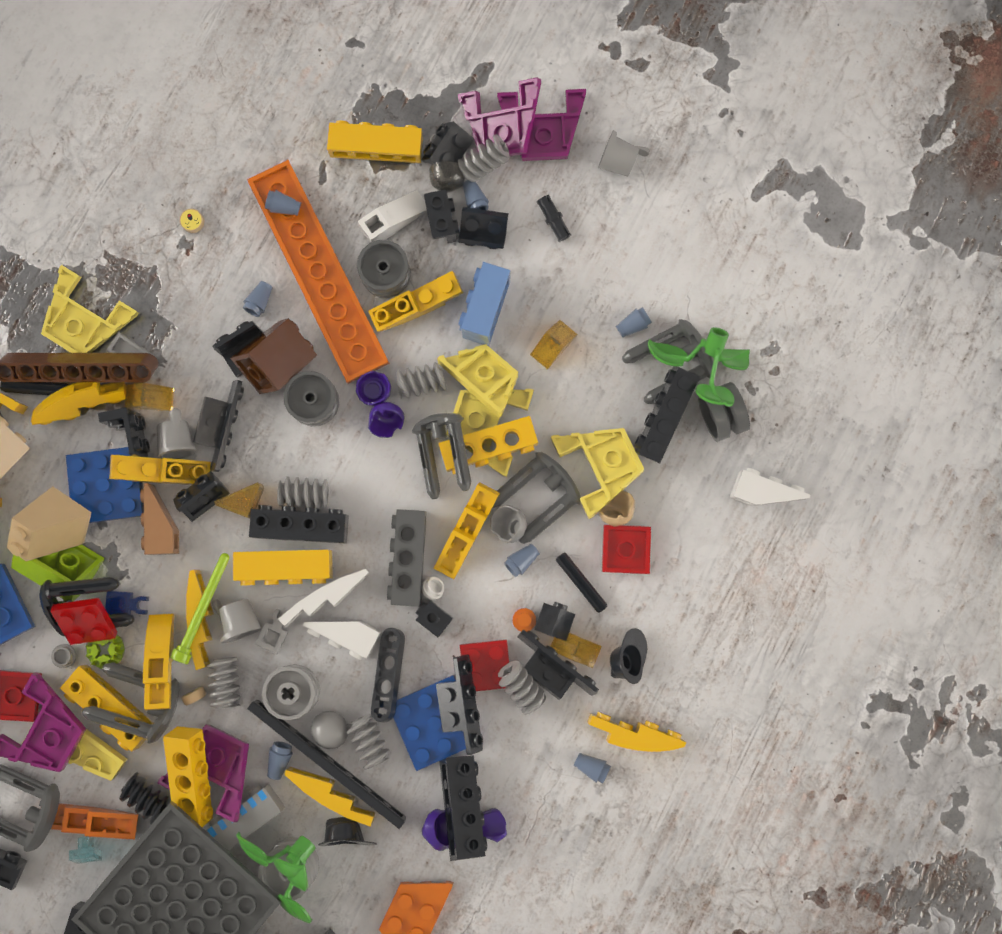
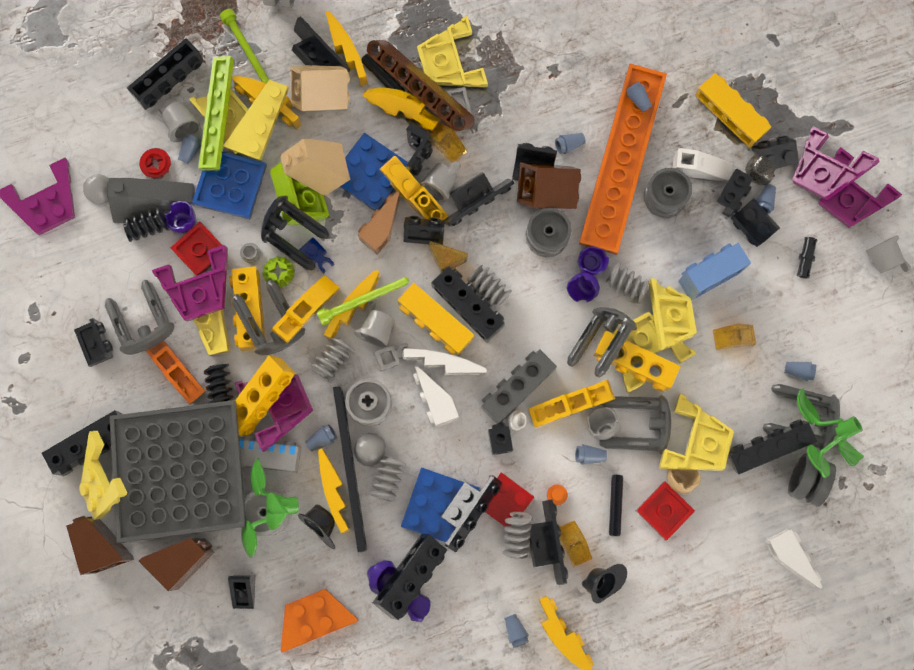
camera: 40 degrees right, 5 degrees down
red plate [50,598,118,645] -> none
clear light blue tile [69,836,102,864] -> none
light yellow tile [180,209,204,233] -> none
tan tile [181,686,207,706] -> none
yellow slope [368,271,464,332] -> none
black beam [371,628,405,722] -> none
light grey piece [458,134,509,182] -> none
black brick [534,602,576,641] -> none

